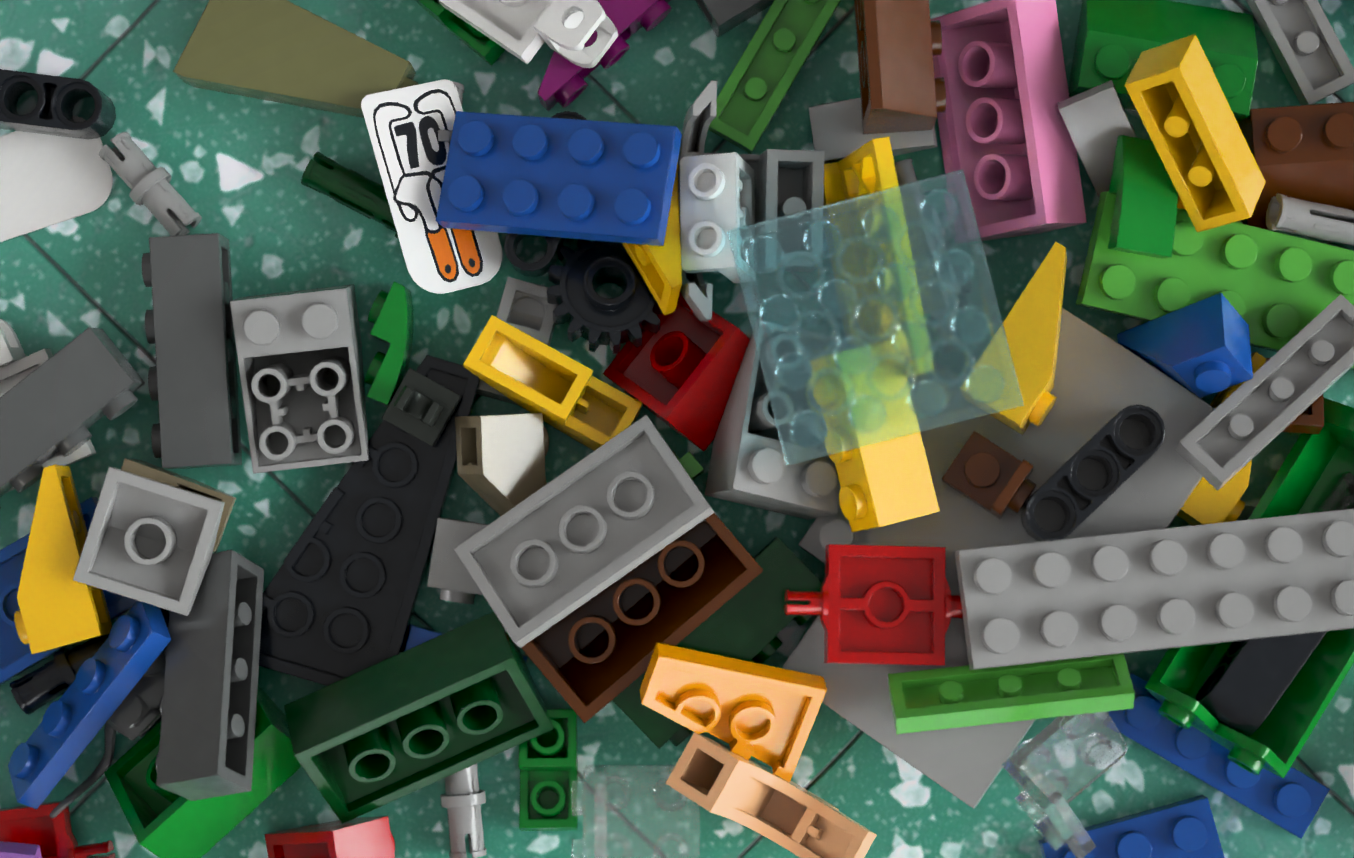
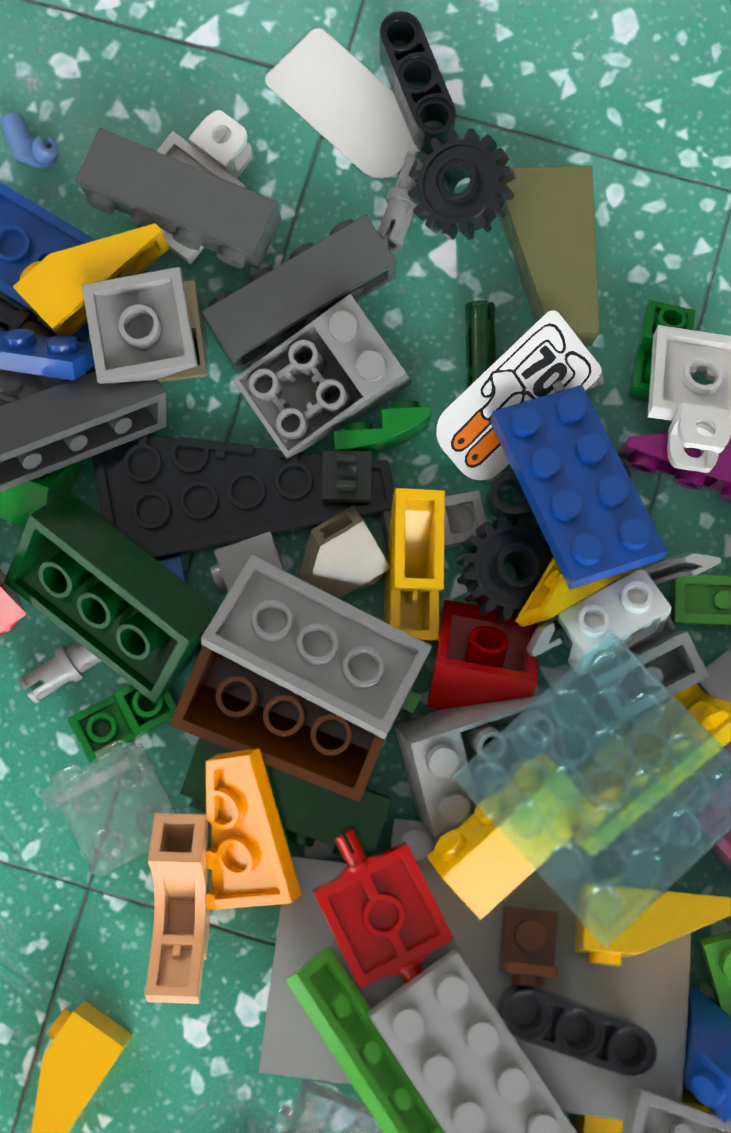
camera: 70 degrees right, 5 degrees down
none -> black gear [408,128,516,240]

